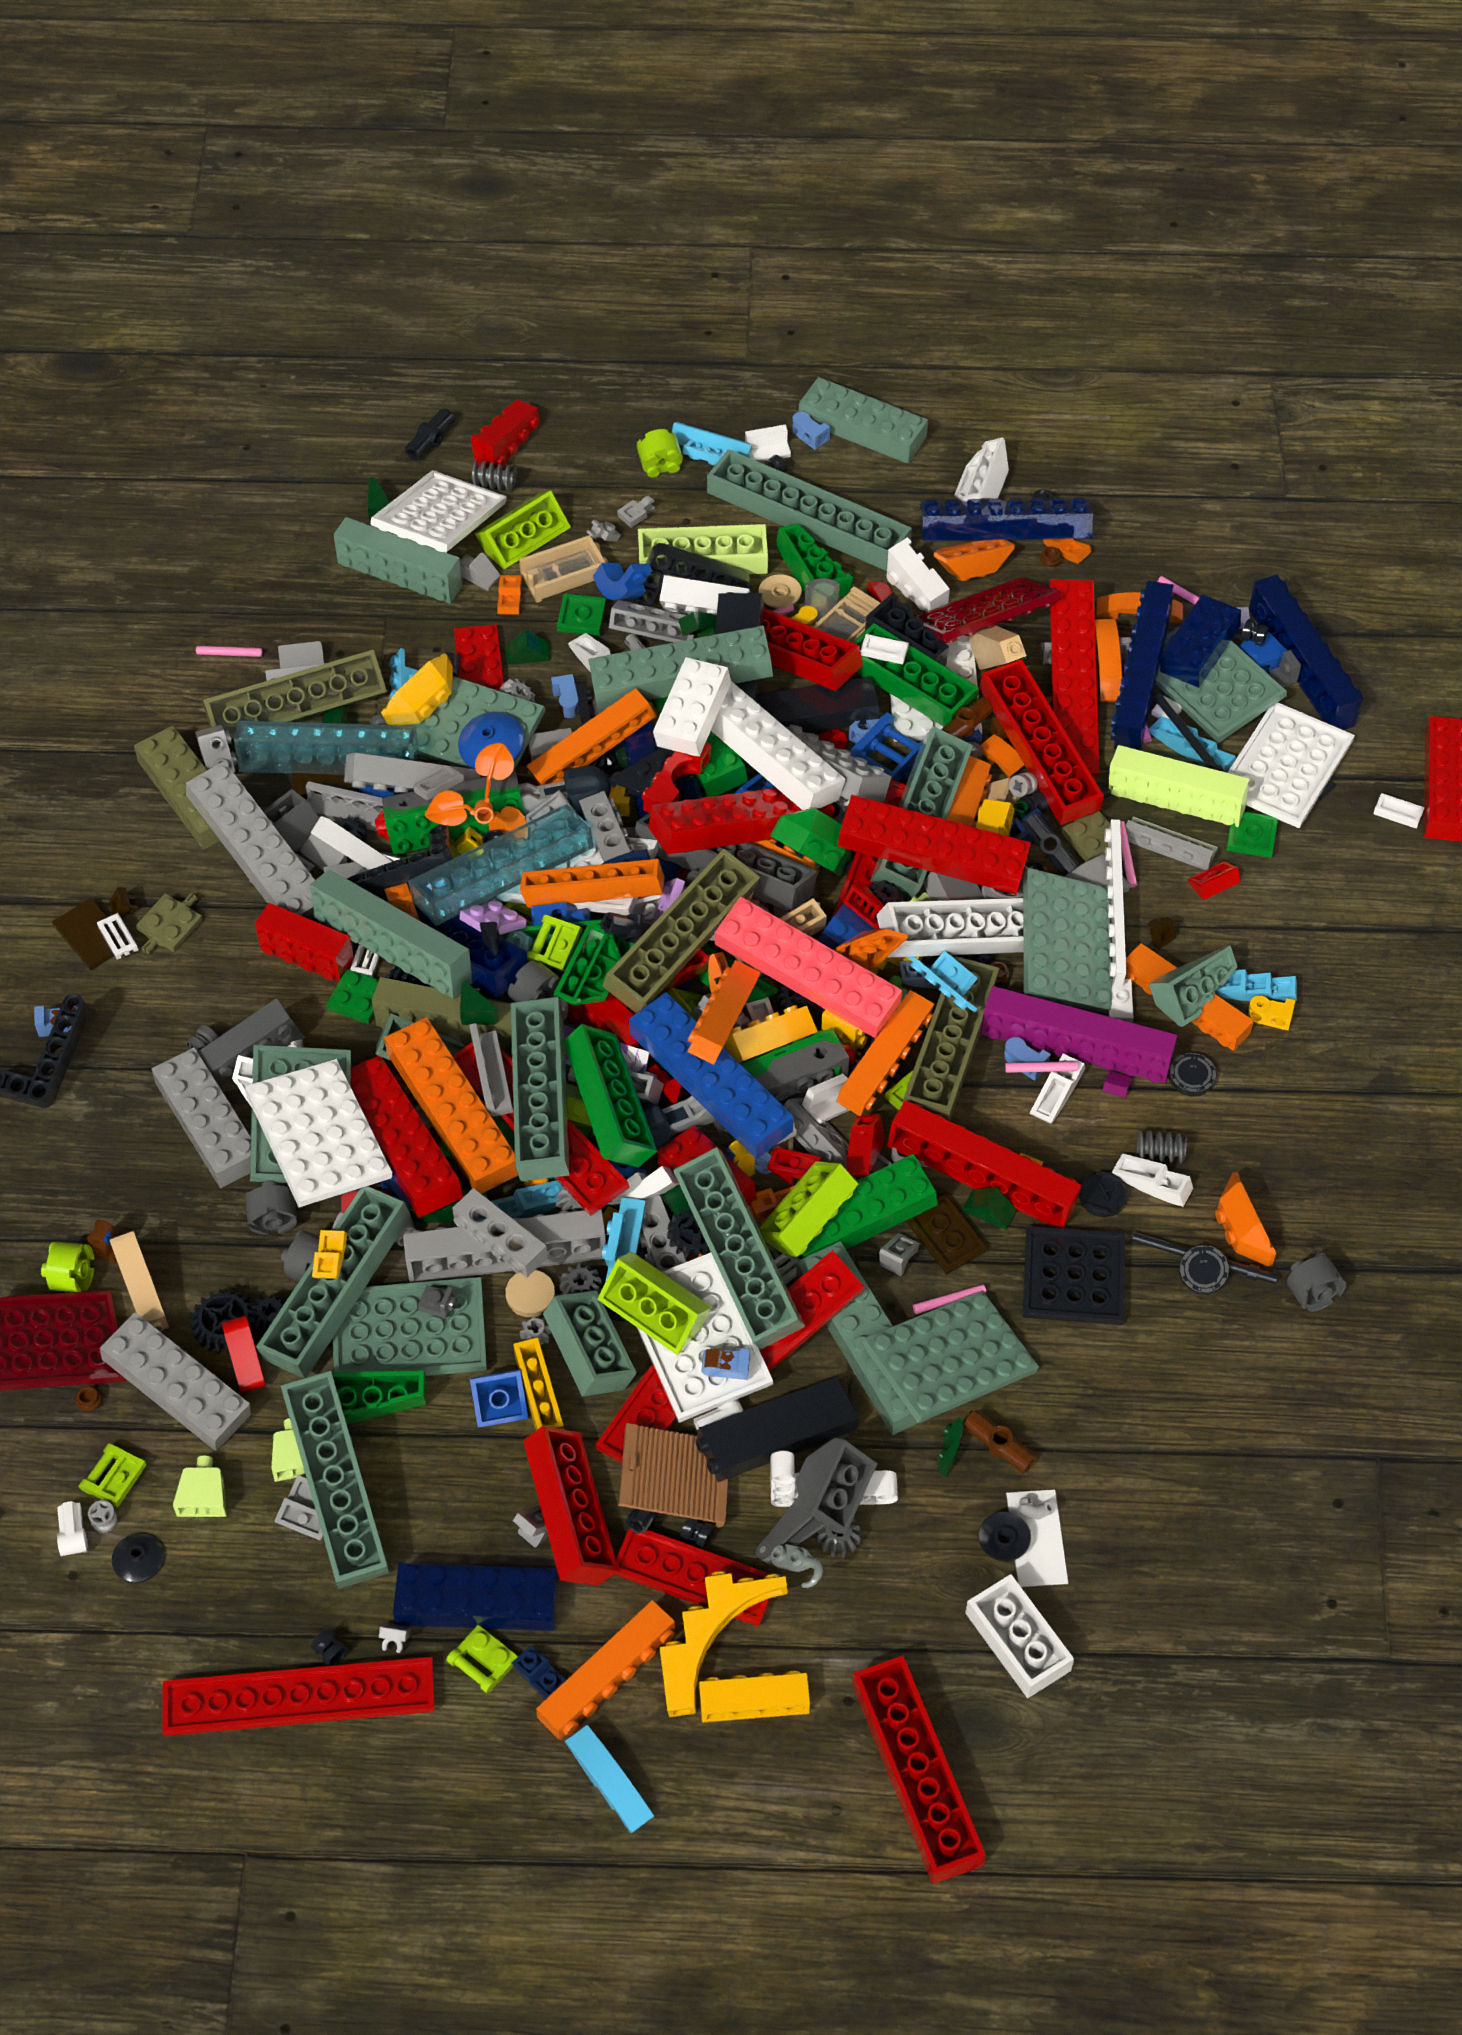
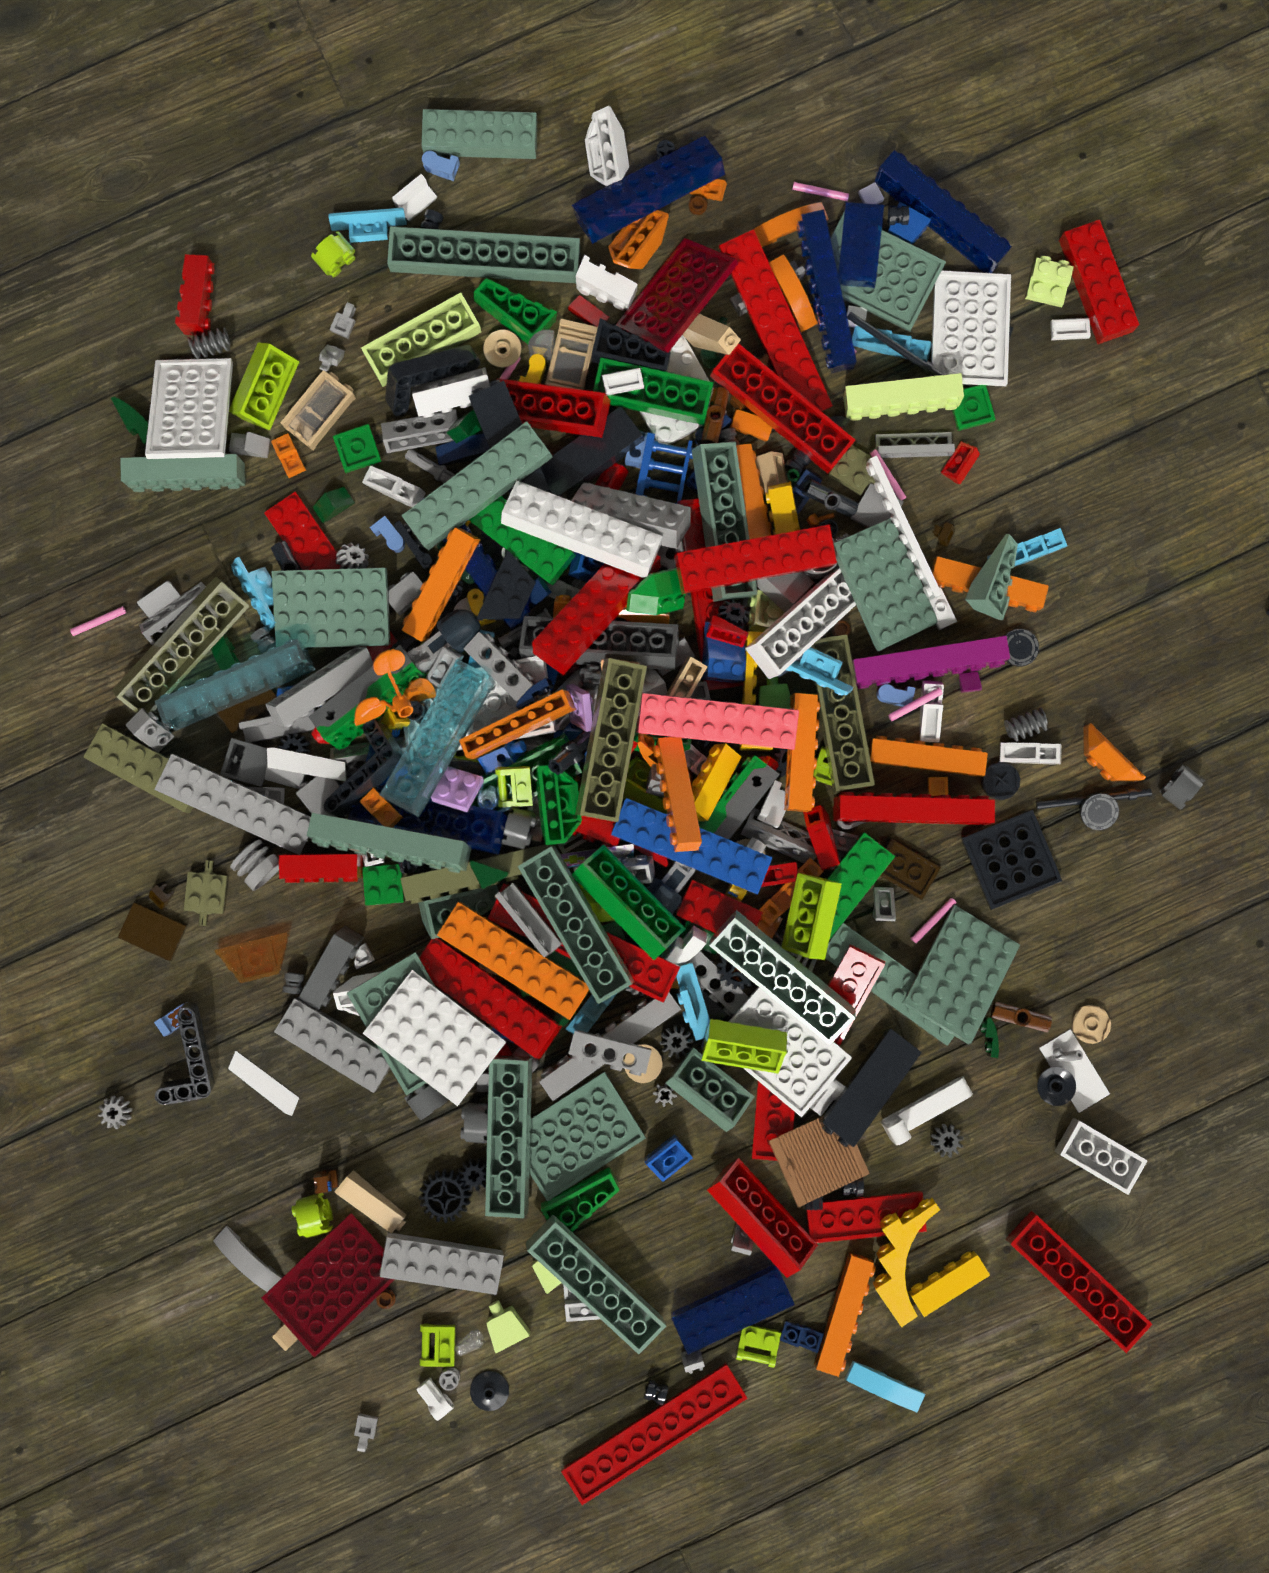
camera: 30 degrees left, 30 degrees up
white tile [97,913,138,960] -> none
beam [221,1315,266,1393] -> none
yellow slope [312,1230,347,1279] -> none
yellow wedge [381,653,453,726] -> none
black piece [405,408,455,461] -> none
light grey tile [413,766,464,801] -> none
dark grey bracket [417,1285,457,1319] -> none
blue dish [458,712,525,770] -> none
black slope [480,922,501,955] -> none
yellow brick [513,1338,564,1430] -> none
blue arch [593,563,652,600] -> none
red arch [642,743,711,813] -> none
white brick [653,657,731,757] -> none
medium blue leg [701,1349,750,1380] -> none
dark grey slope [756,1438,877,1588] -> none
orange wedge [834,928,908,971] -> none
dark green slope [962,1187,1017,1230] -> none
light grey wheel [1009,772,1038,797] -> none
yellow leg [1248,995,1295,1031] -> none
dark grey bracket [1268,650,1301,687] -> none
none -> clear orange wing [215,932,289,983]
none -> white sticker [228,1051,299,1116]
none -> light grey wheel [230,839,279,891]
none -> clear cone [455,1329,485,1356]
none -> orange brick [869,736,988,777]
none -> yellowish green plate [1025,256,1074,308]
none -> tan tile [1071,1005,1111,1044]

